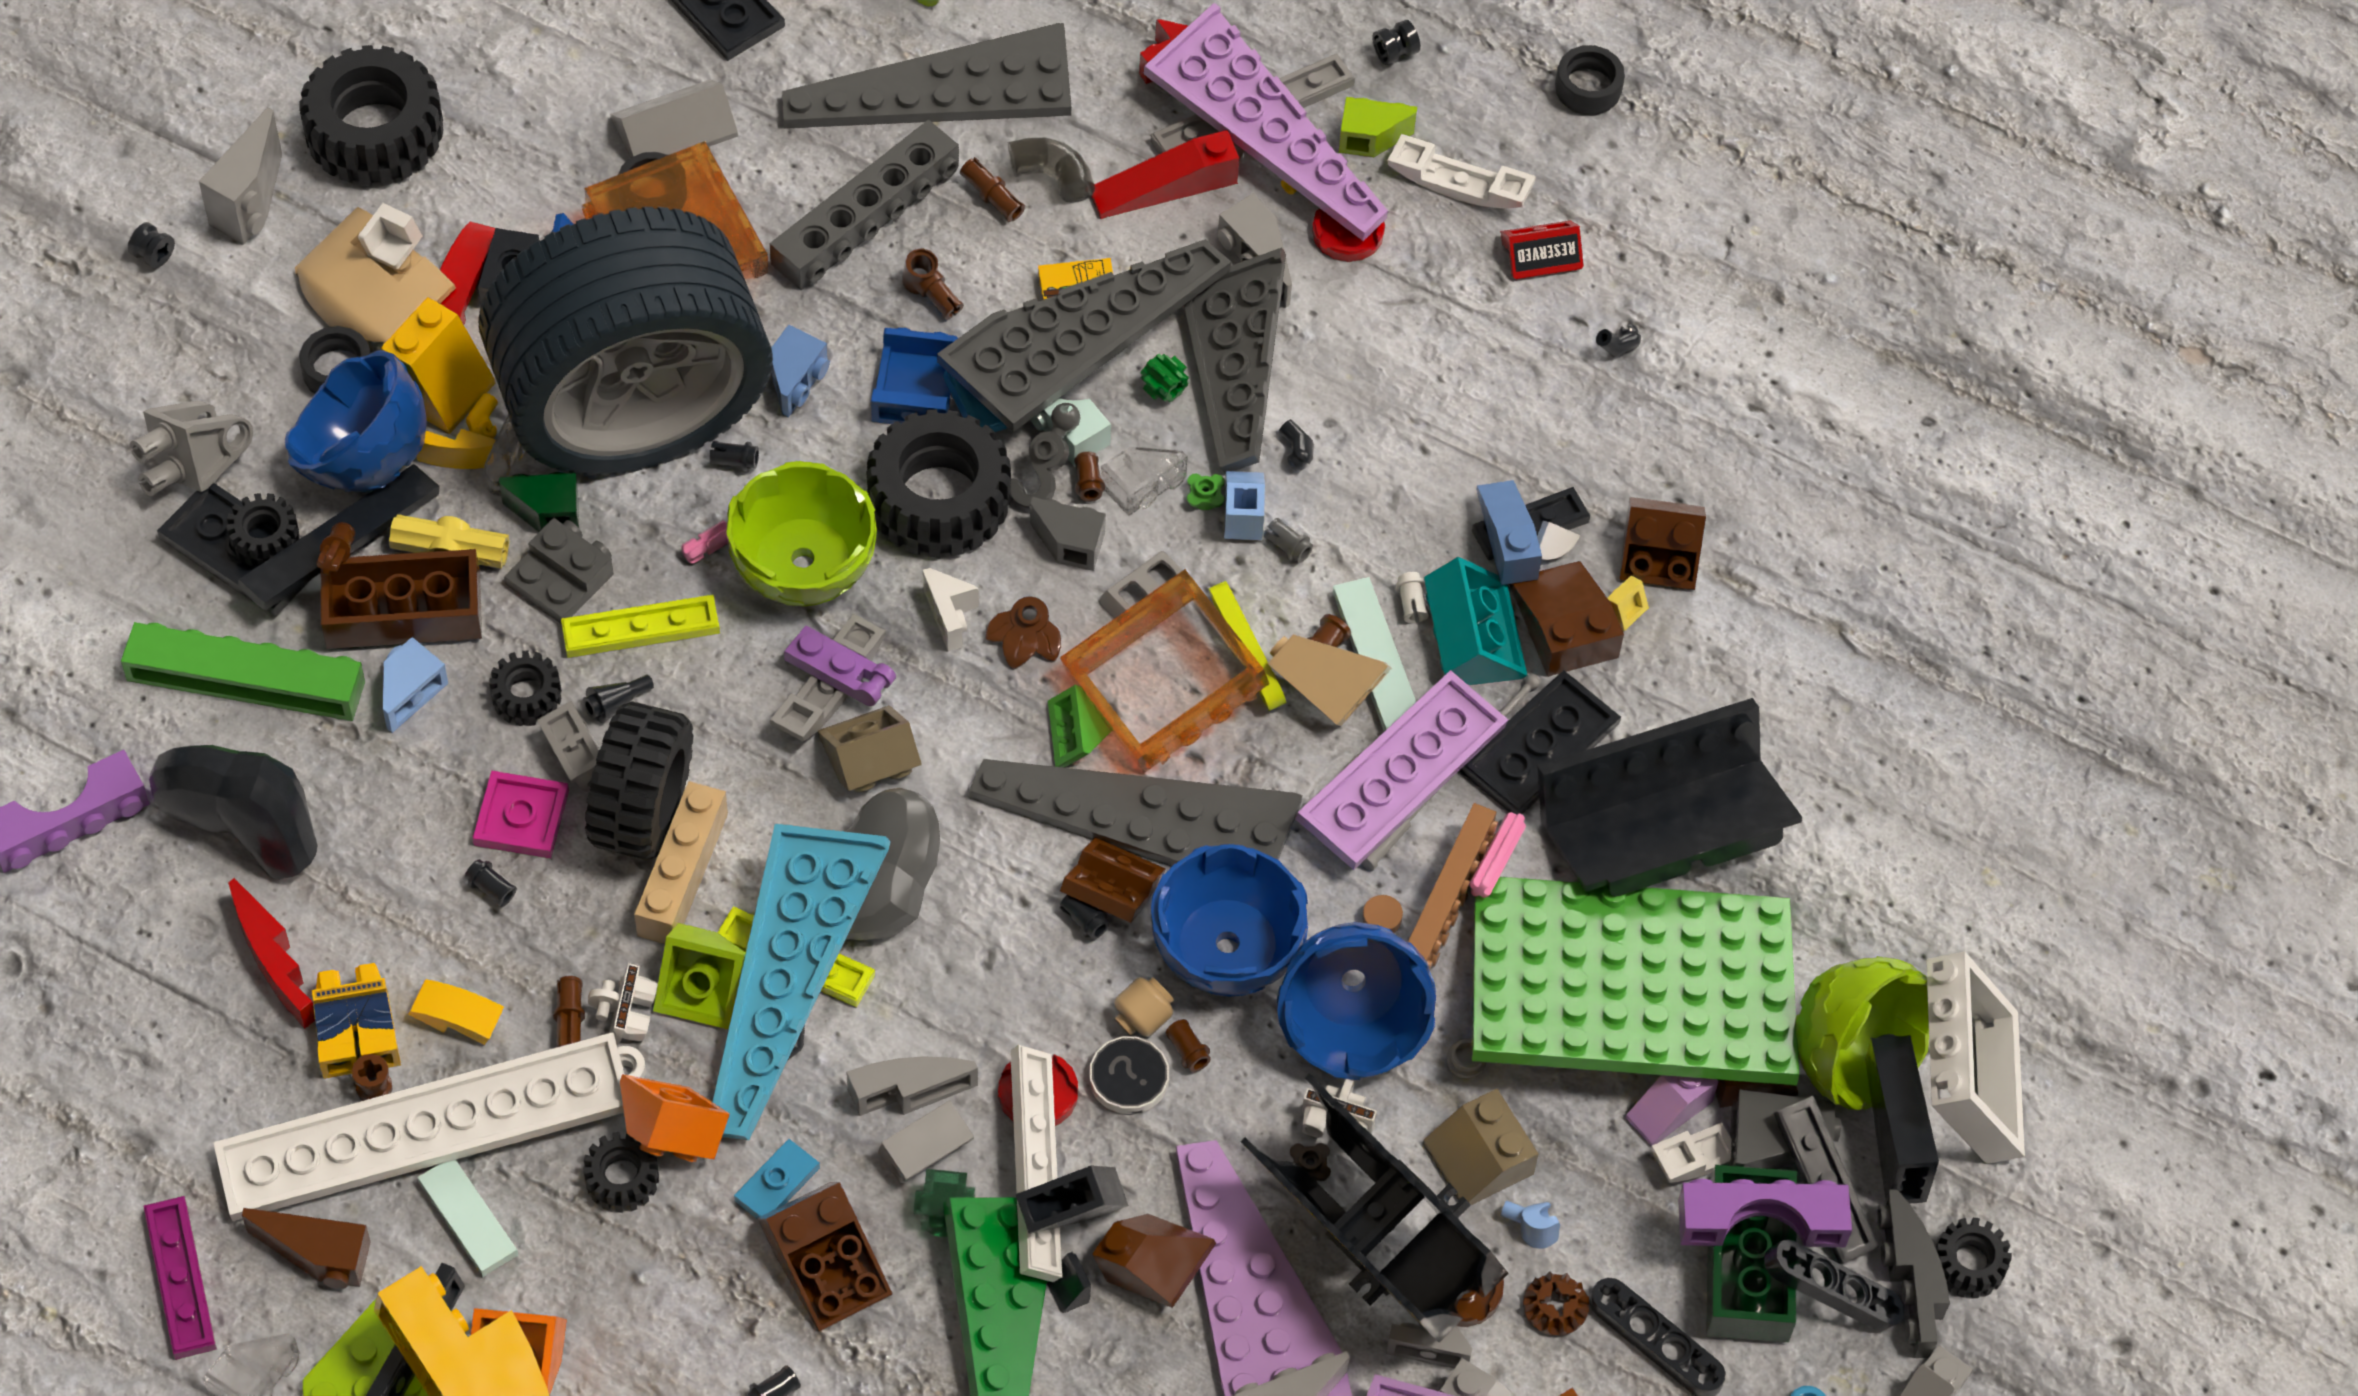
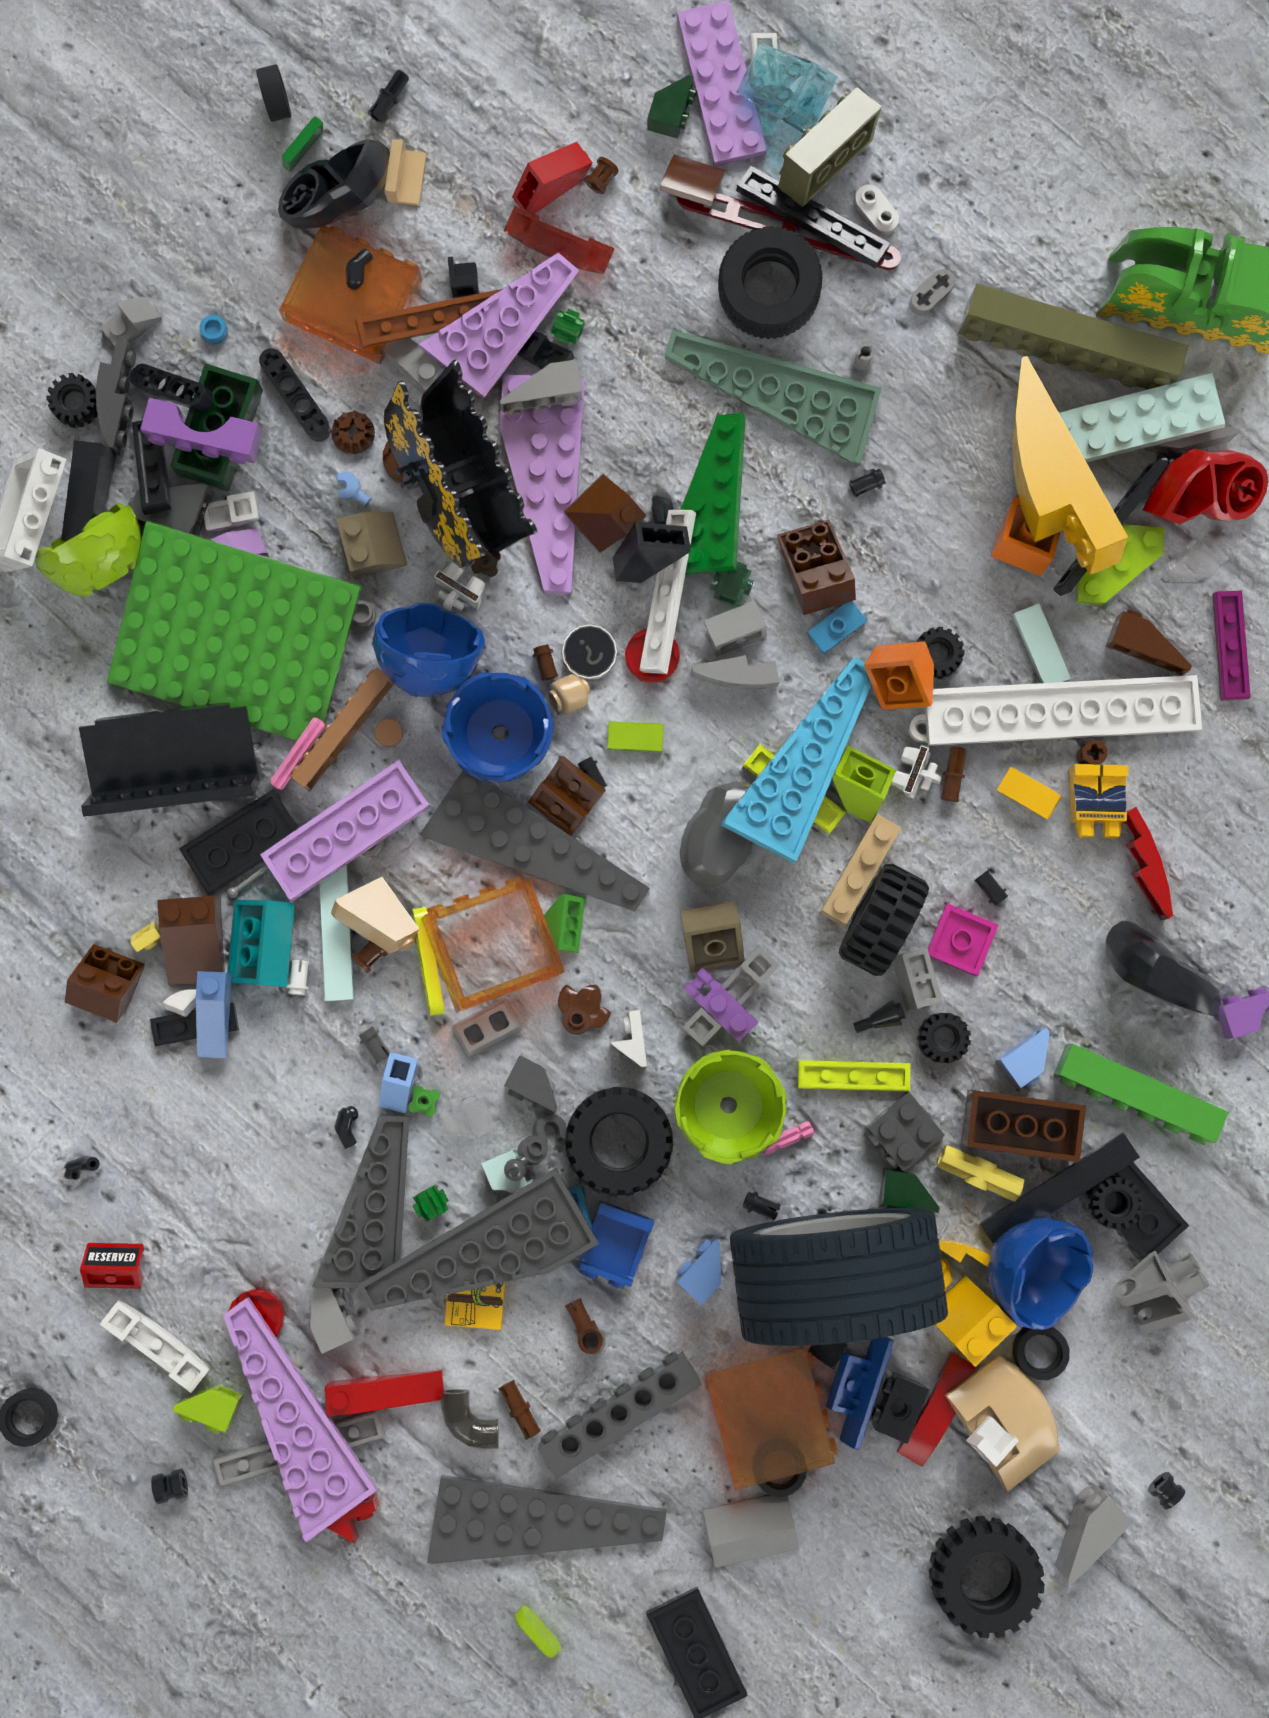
camera: 170 degrees left, 25 degrees up
reddish brown axle [316,522,355,576] -> none
reddish brown pin [1074,452,1105,502] -> none
none -> lime tile [607,721,664,752]

